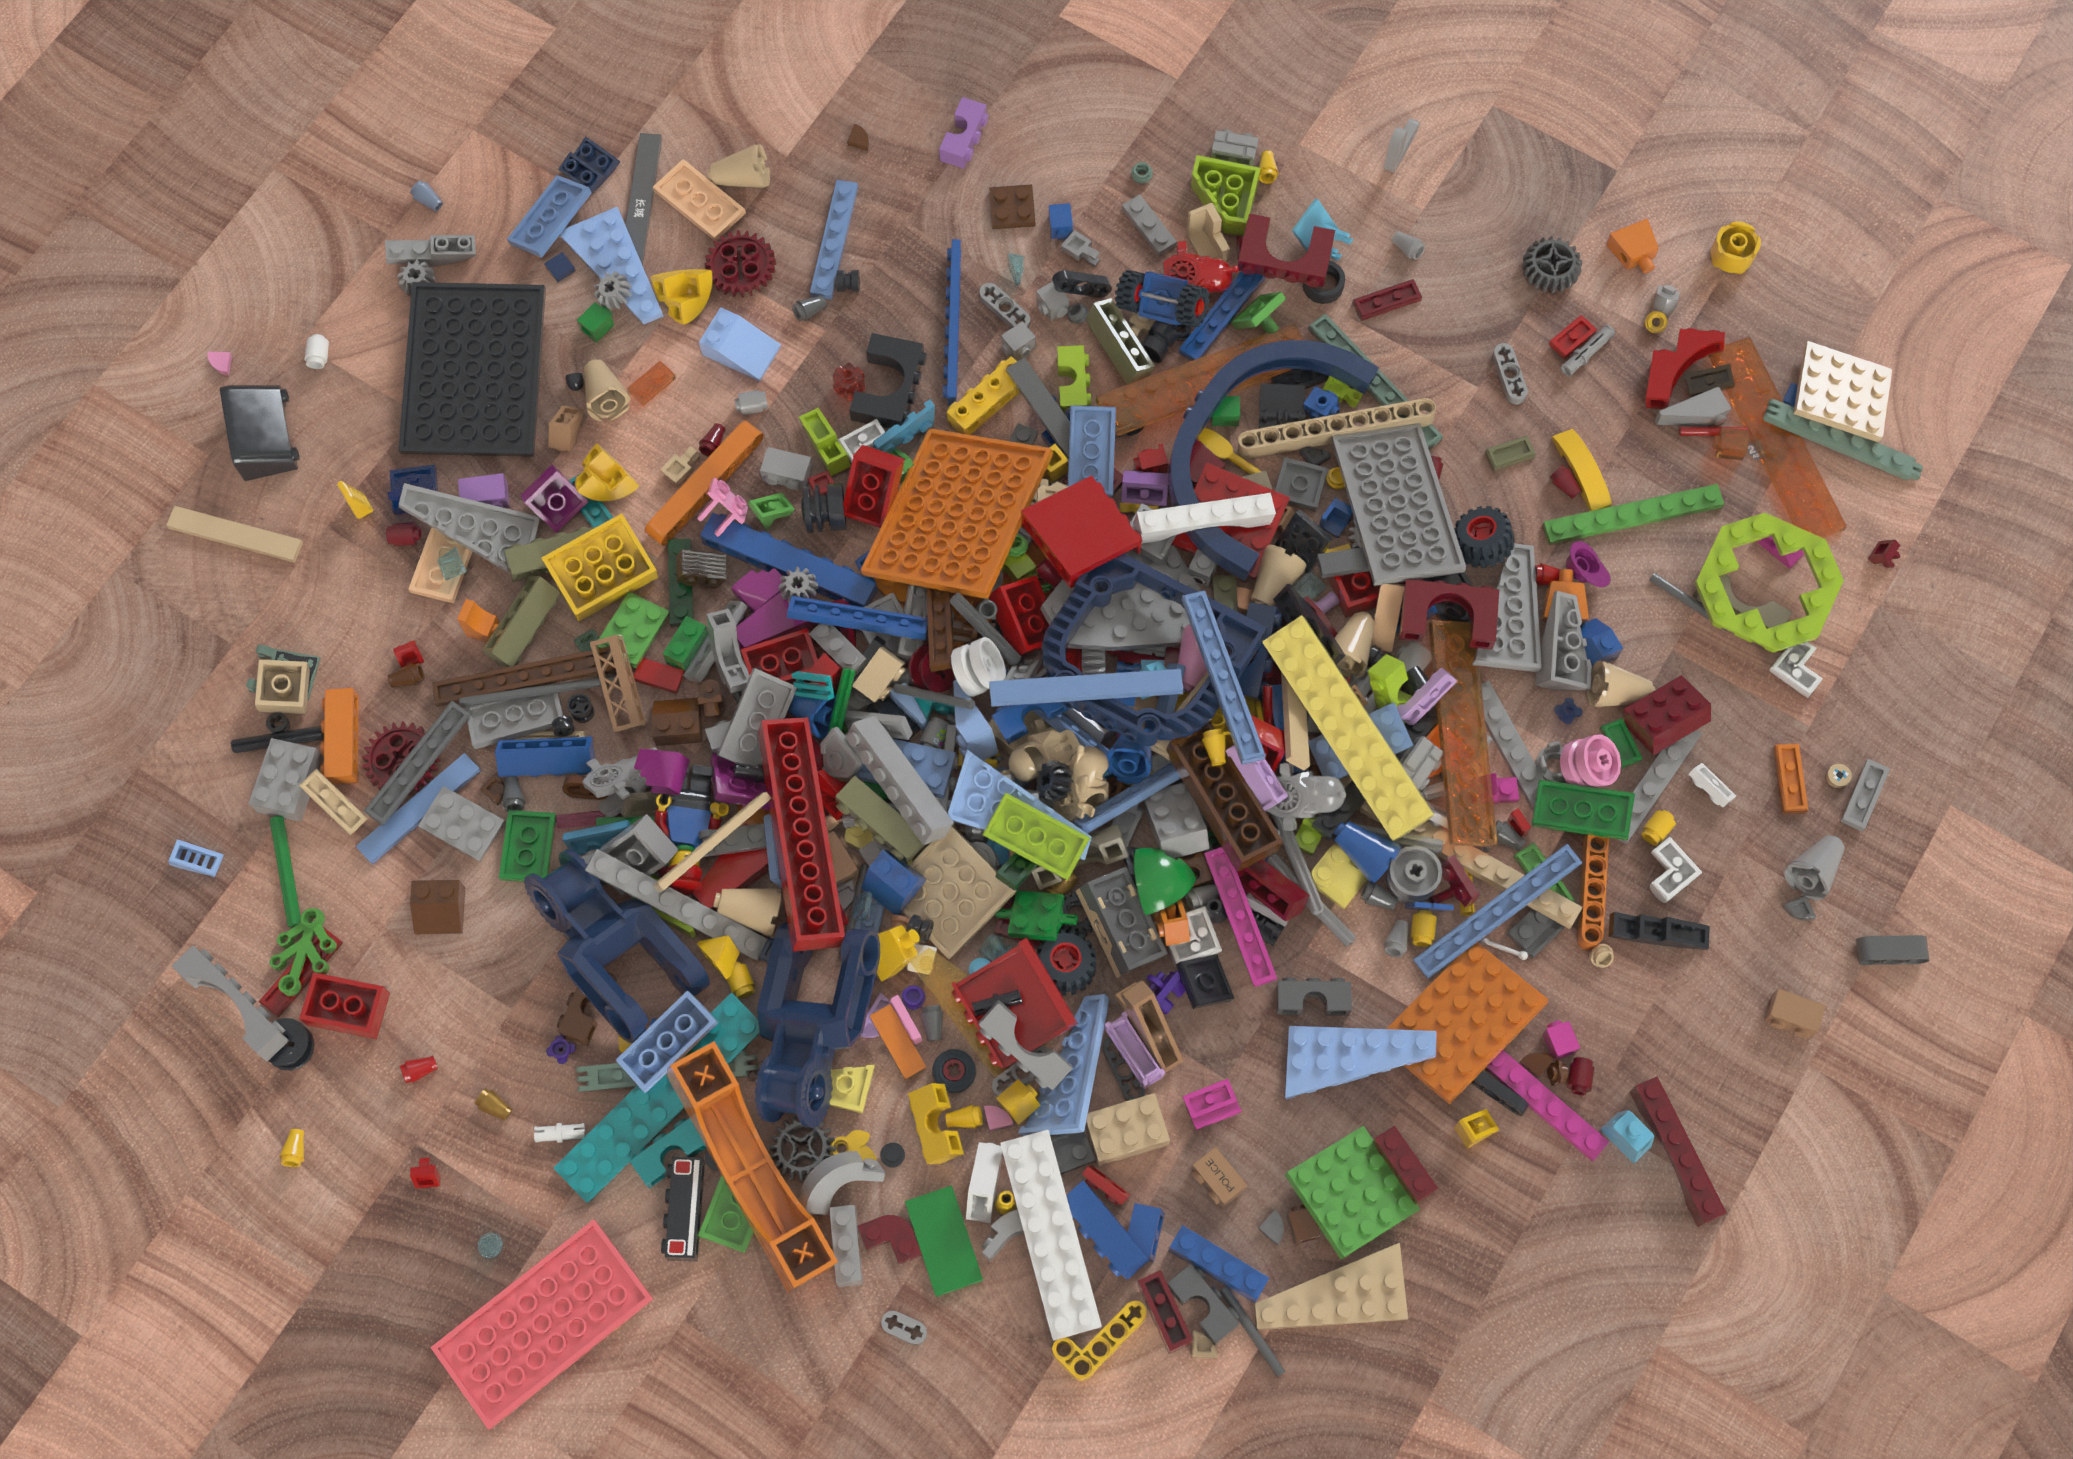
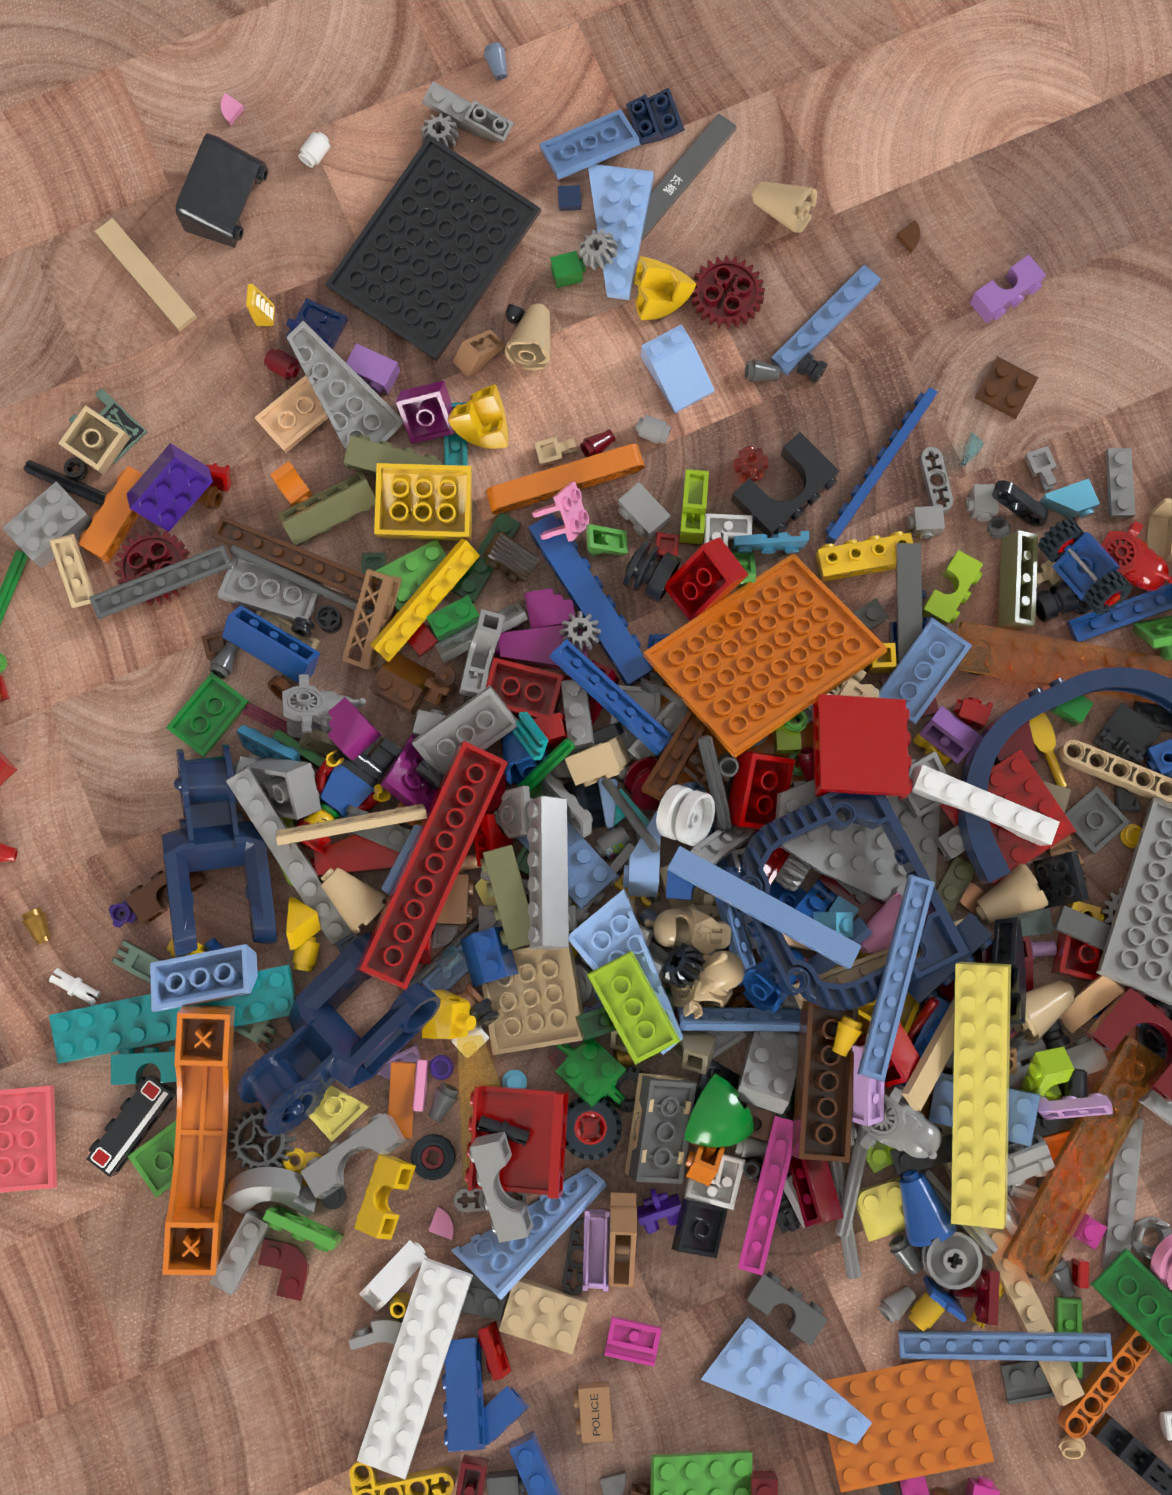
camera: 35 degrees right, 10 degrees up
medium blue tile [356,753,481,865] -> none
reddish brown slope [410,880,465,935] -> none
light grey plate [418,786,505,862] -> none
clear light blue slope [437,547,467,581] -> none
clear orange plate [627,361,676,406] -> none
light nougat plate [653,159,746,241] -> none
light grey beam [881,1311,927,1346] -> none
green tile [905,1185,983,1298] -> none
yellow cone [945,1104,983,1129] -> none
clear light blue tile [978,934,1011,962] -> none
yellow brick [996,1079,1041,1125] -> none
blue brick [1049,203,1073,240] -> none
sand green plate [1131,162,1153,184] -> none
blue panel [1319,497,1353,538] -> none
white hinge [1479,938,1528,960] -> none
none -> dark purple brick [127,443,213,532]
none -> bright green plate [263,1204,345,1252]
none -> light grey arch [301,1113,406,1199]
none -> yellow plate [370,538,480,662]
none -> dark grey piece [640,672,684,706]
none -> medium azure slope [1039,478,1100,519]

